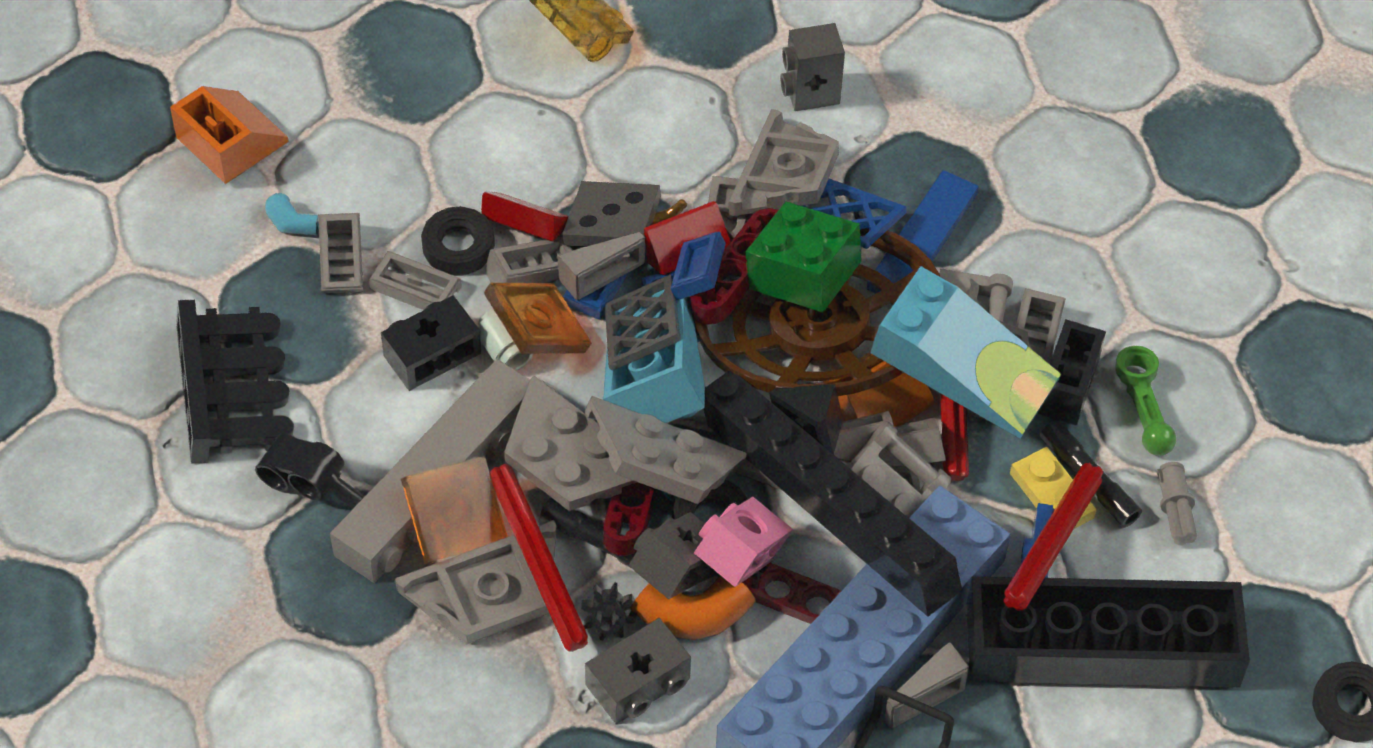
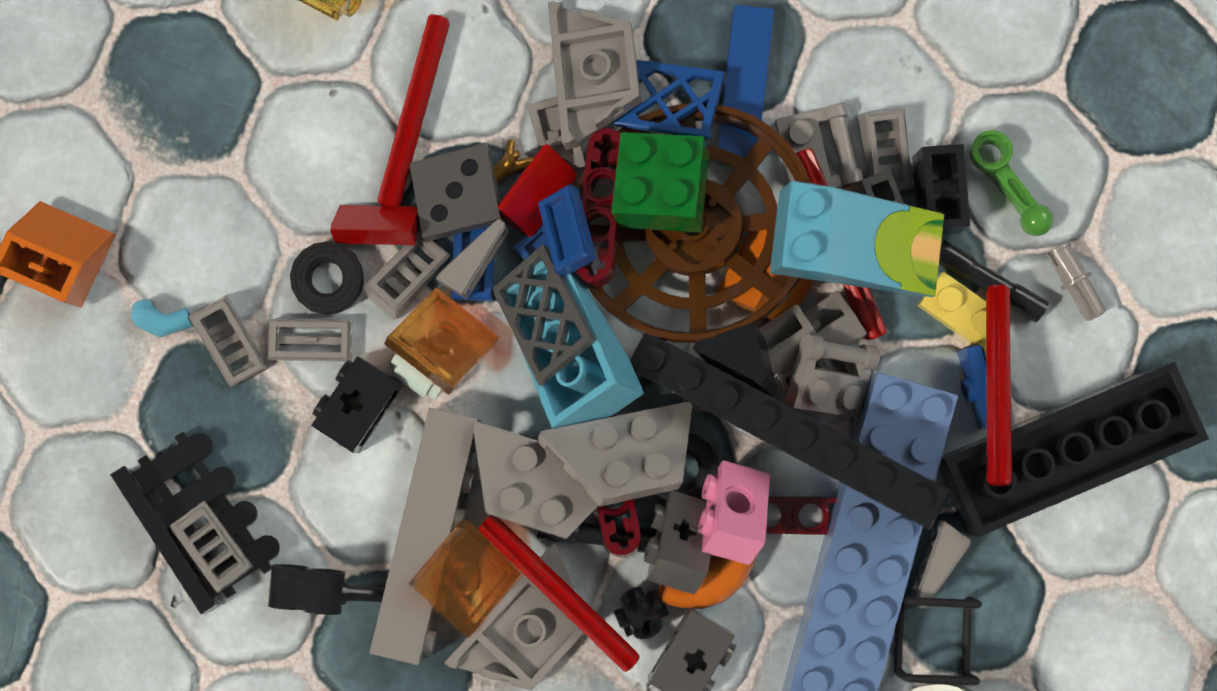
camera: 25 degrees left, 30 degrees up
none -> light grey slope [170,501,254,593]
none -> red axle [377,14,450,207]

